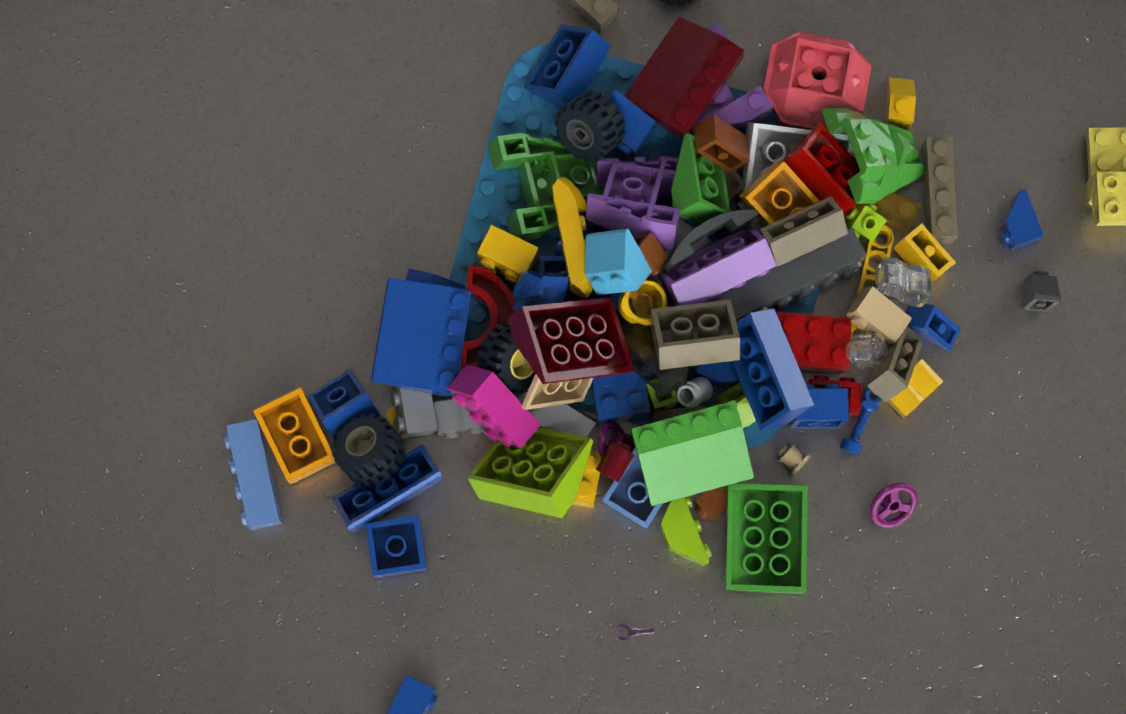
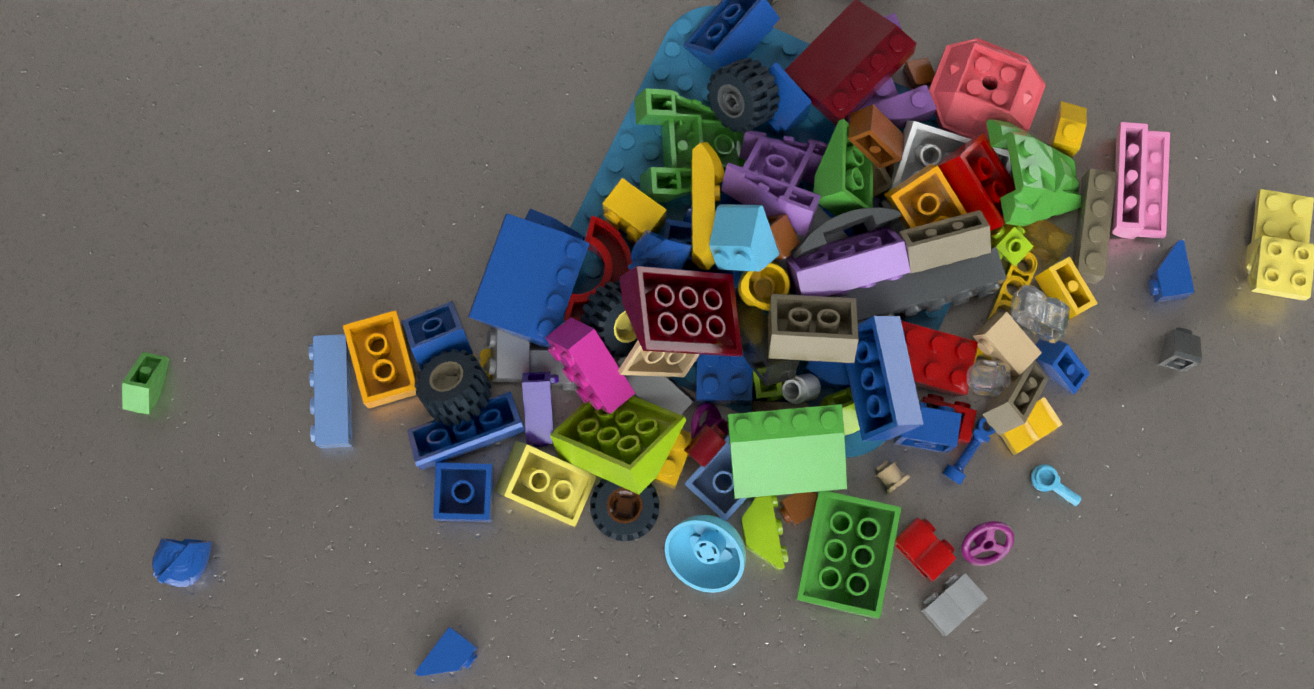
camera: 10 degrees right, 0 degrees up
clear purple hand [617,624,654,641] -> none
none -> bright green slope [122,352,169,415]
none -> blue helmet [152,538,212,587]
none -> light yellow slope [494,441,597,527]
none -> brick [522,372,559,447]
none -> black wheel [590,479,660,541]
none -> medium azure piece [665,515,746,593]
none -> red brick [894,517,957,582]
none -> dark orange slope [903,57,935,89]
none -> light grey brick [921,573,988,636]
none -> medium azure plate [1031,464,1082,506]
none -> bright pink brick [1112,122,1170,239]

